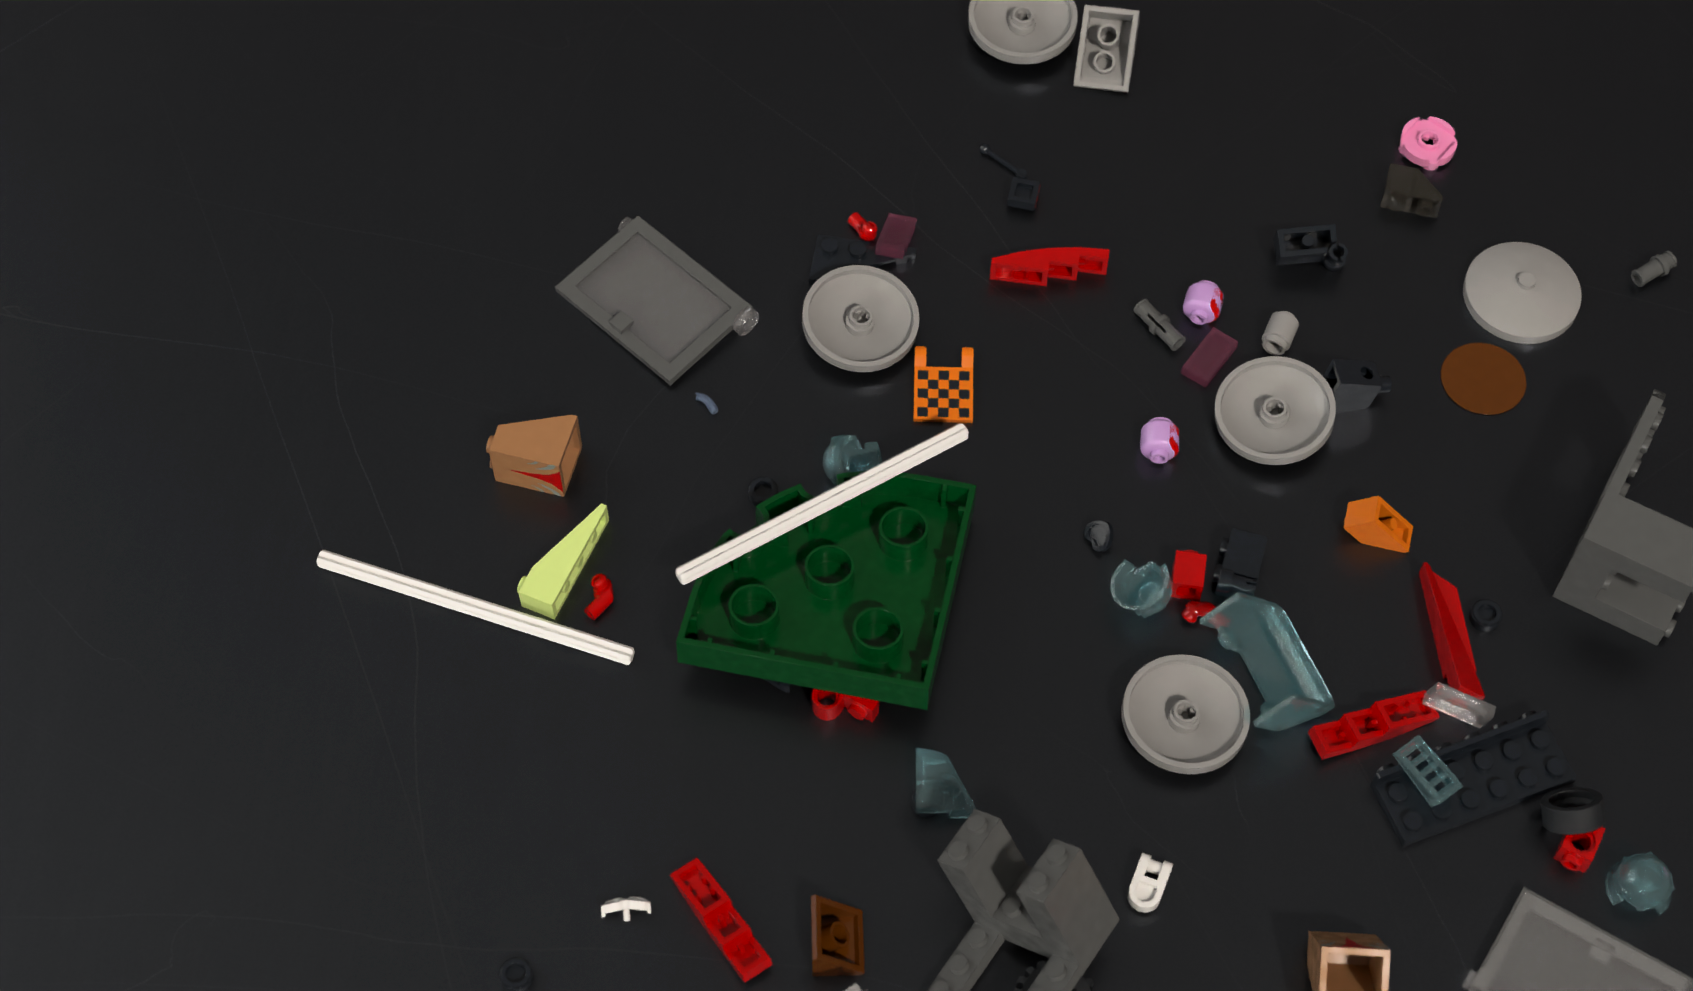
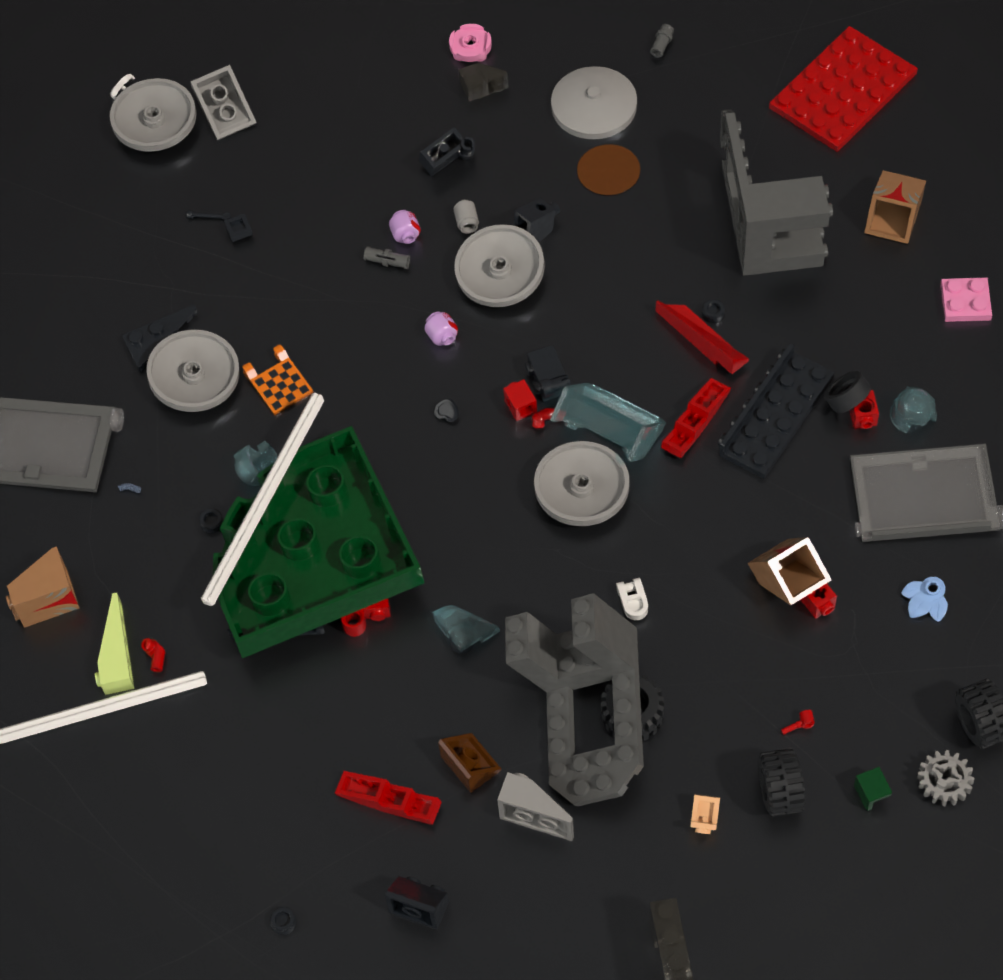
camera: 30 degrees left, 0 degrees up
white piece [601,897,651,921] -> none
red arm [848,212,878,242] -> none
clear pink tile [875,213,916,260] -> none
red slope [990,247,1110,287] -> none
clear light blue helmet [1110,559,1173,618] -> none
clear pink tile [1181,327,1238,388] -> none
orange slope [1344,495,1413,553] -> none
clear light blue slope [1392,735,1463,807] -> none
clear tile [1422,682,1496,728] -> none

